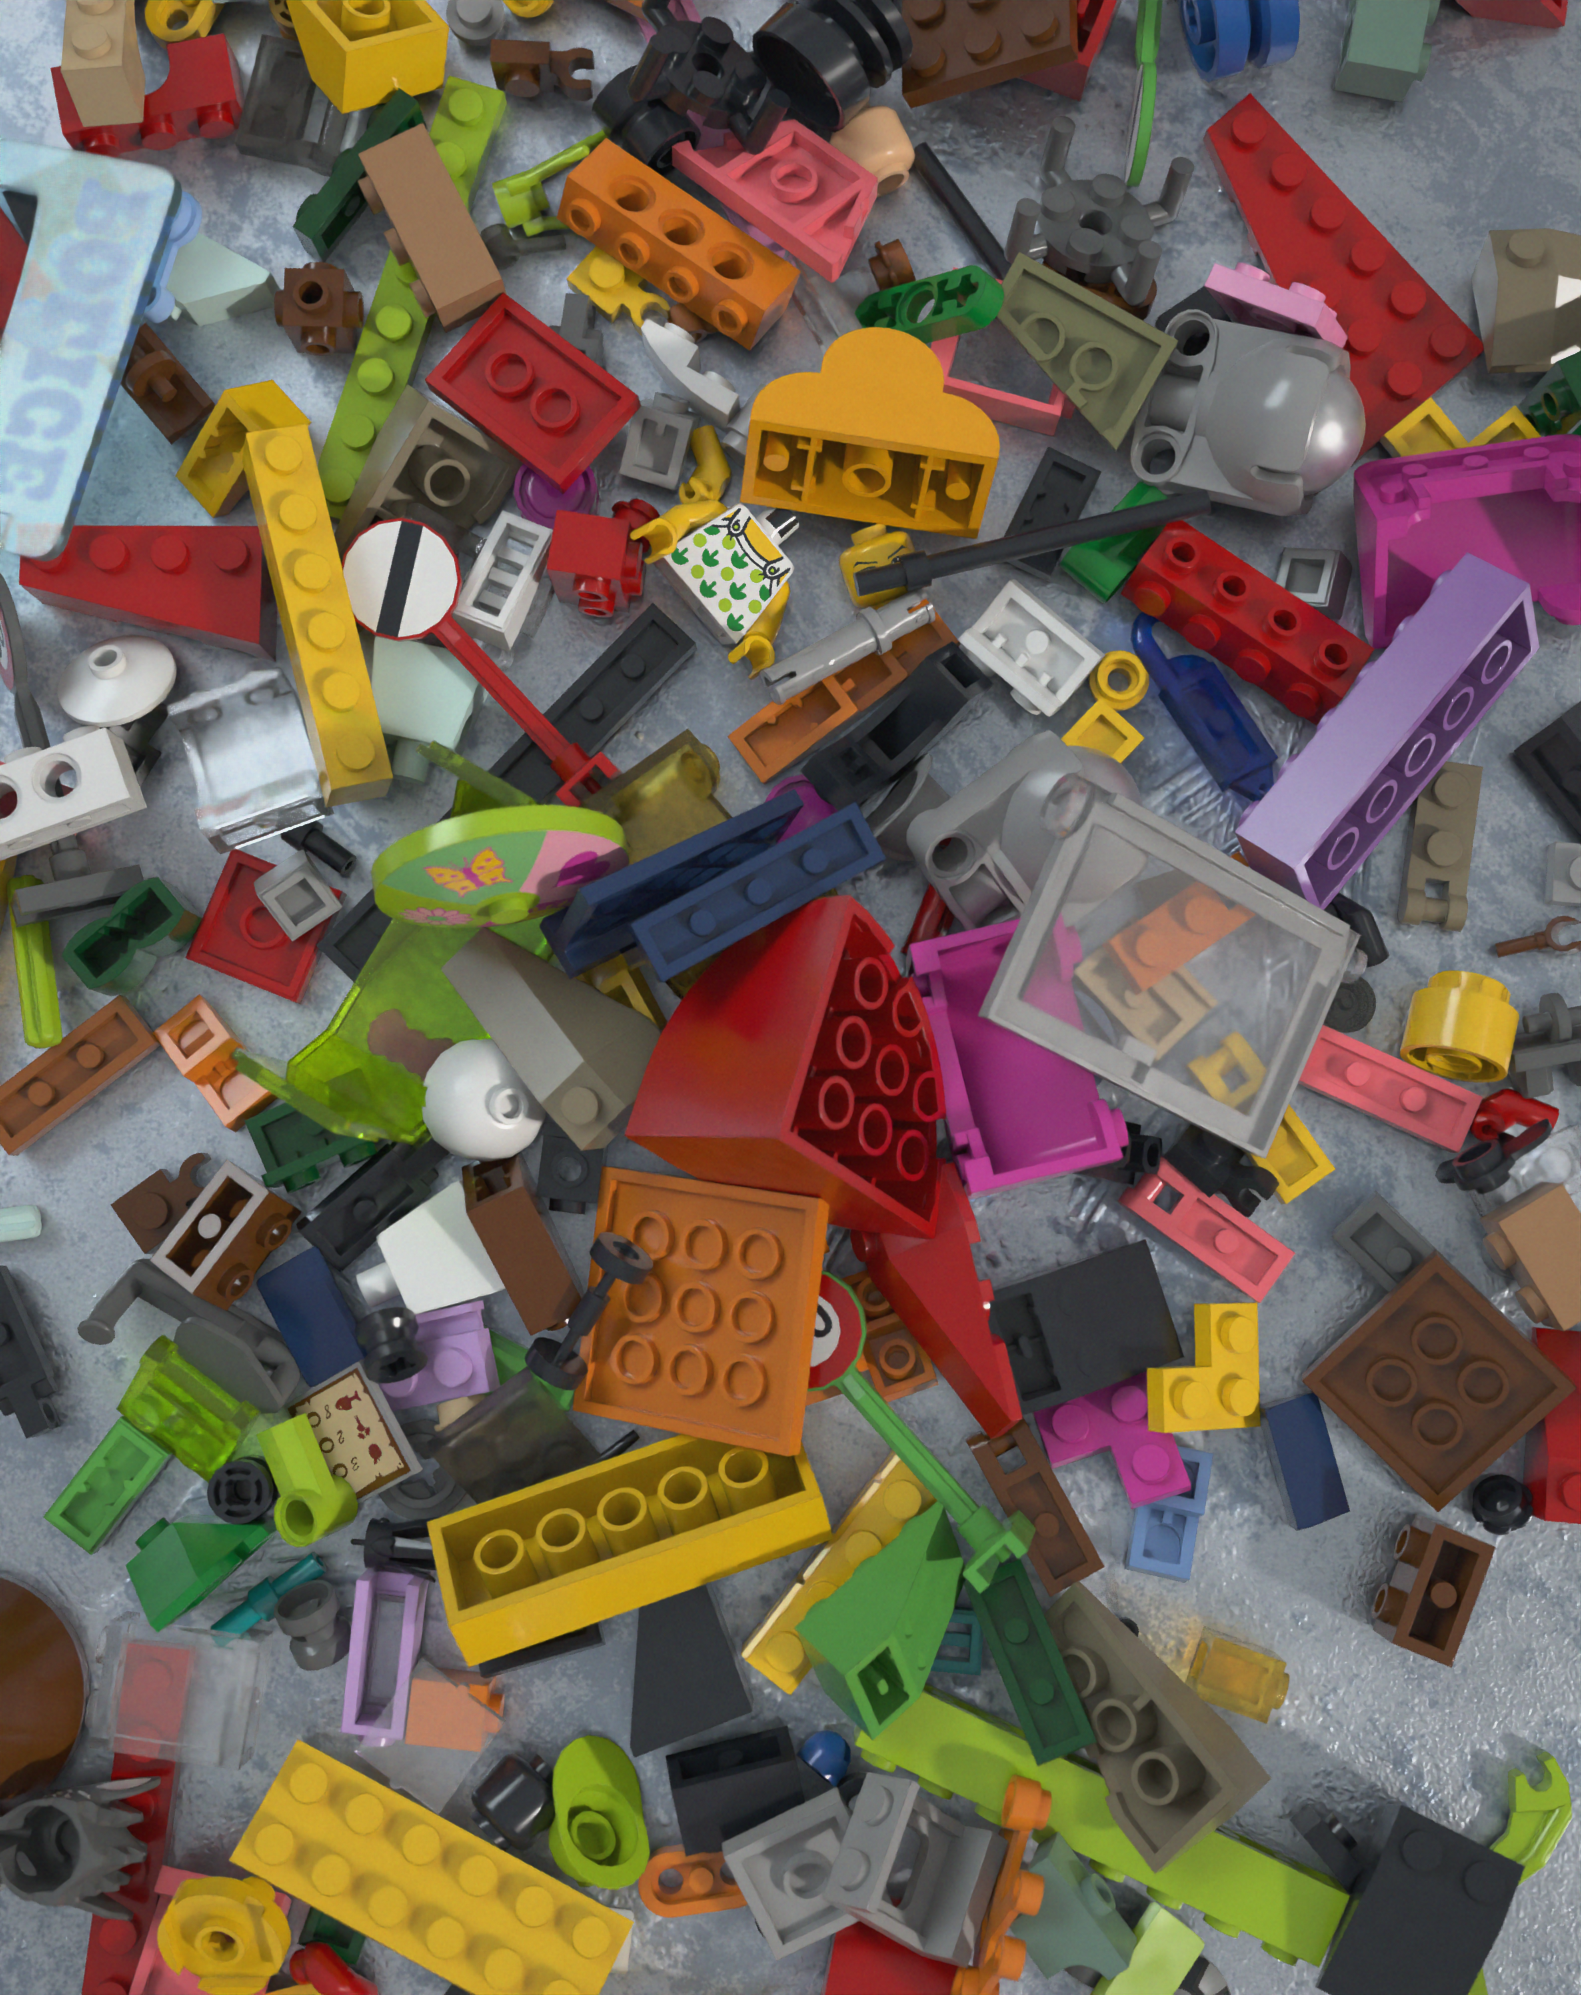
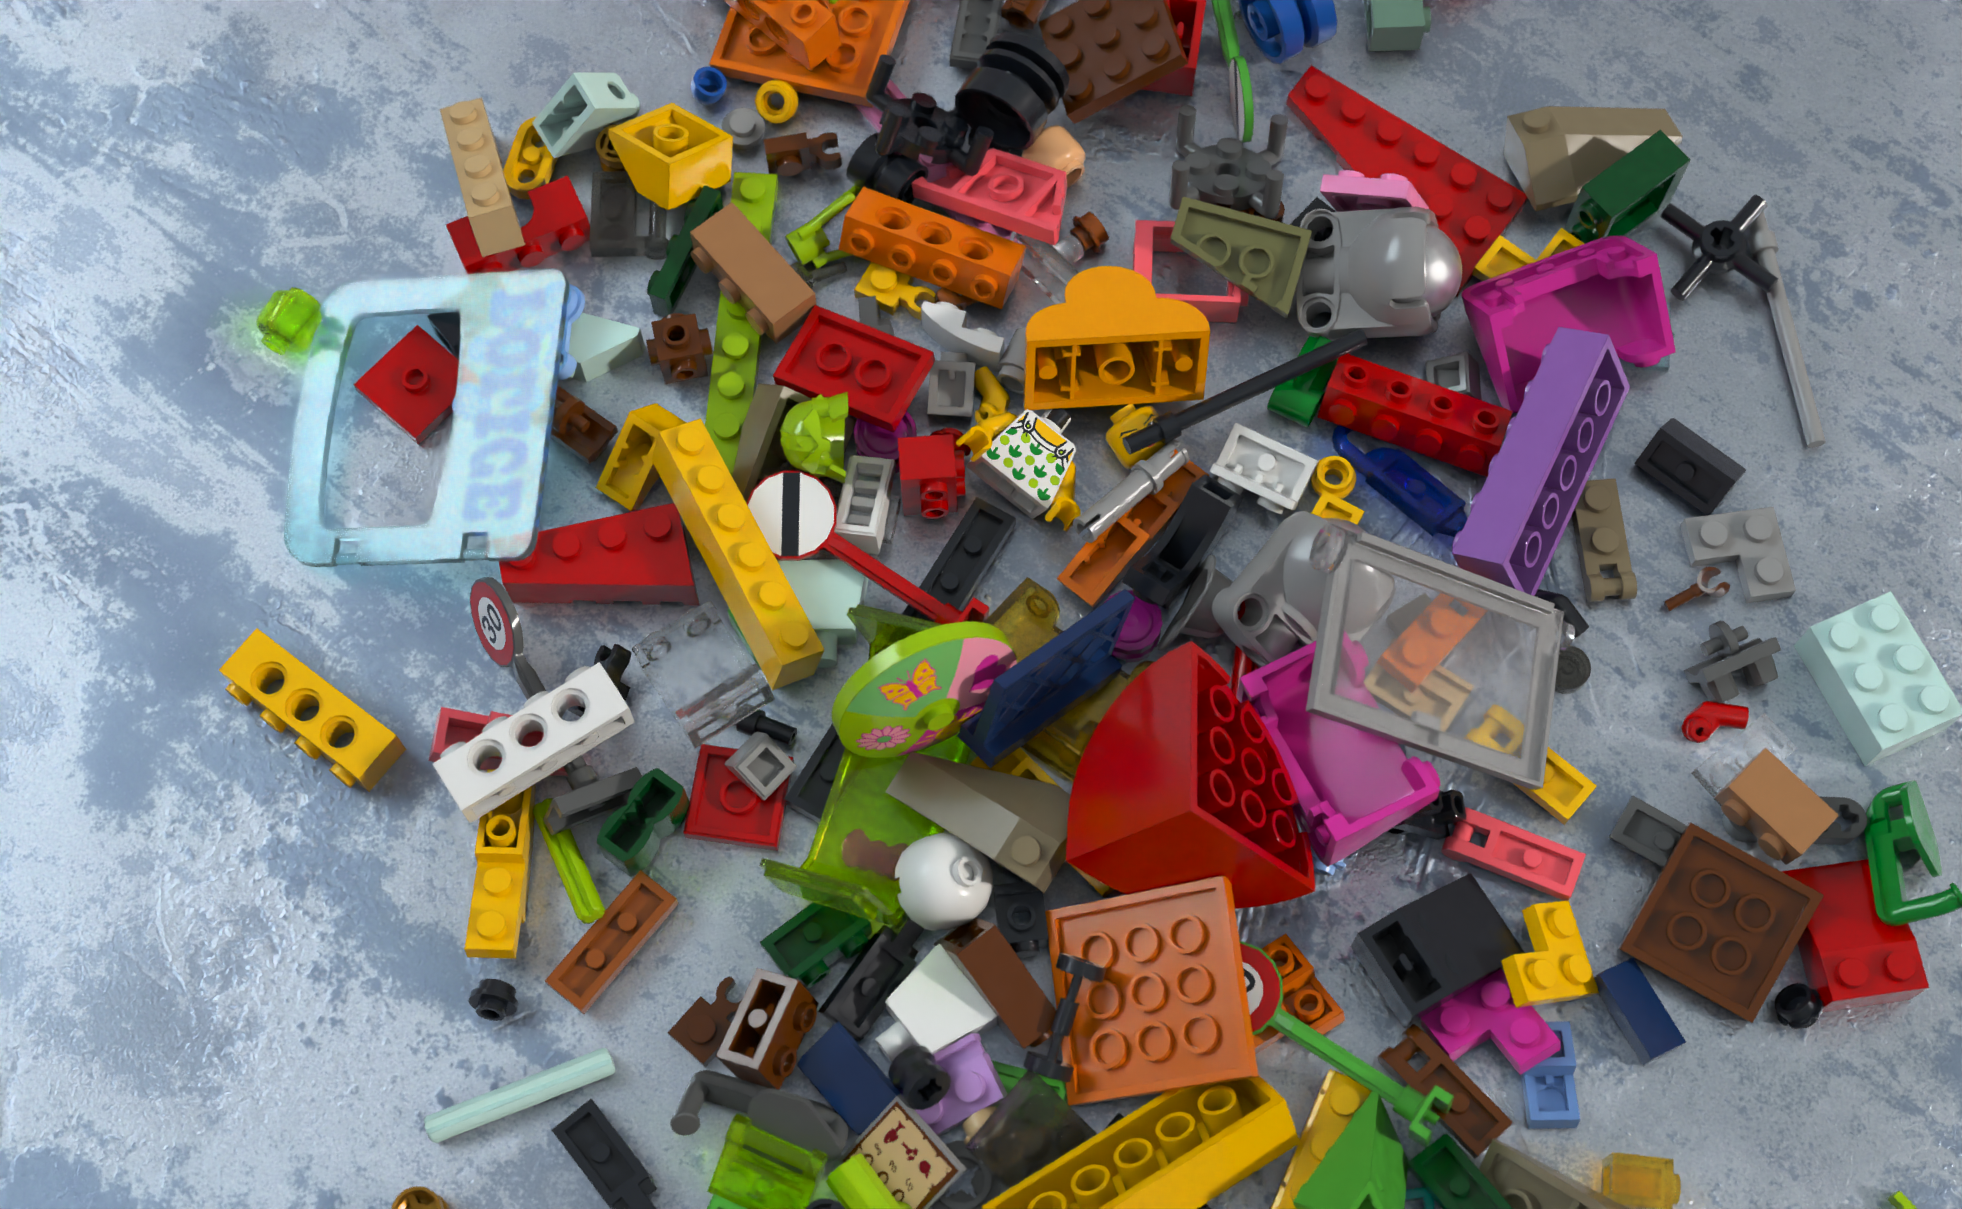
camera: 15 degrees left, 15 degrees down
white dish [57,635,177,727] -> none
orange slope [152,994,282,1132] -> none
dark blue fence [622,802,886,984] -> none
red wedge [850,1162,1023,1439] -> none
green beam [851,265,1004,344] -> none
black bar [912,142,1012,280] -> none
black plate [1004,447,1101,581] -> none
black plate [1163,1123,1279,1218] -> none
coral plate [1298,1025,1483,1153] -> none
reddish brown brick [1372,1513,1496,1668] -> none
yellow piece [1400,970,1519,1083] -> none
black plate [1435,1118,1552,1194] -> none
none -> lime helmet [780,392,848,484]

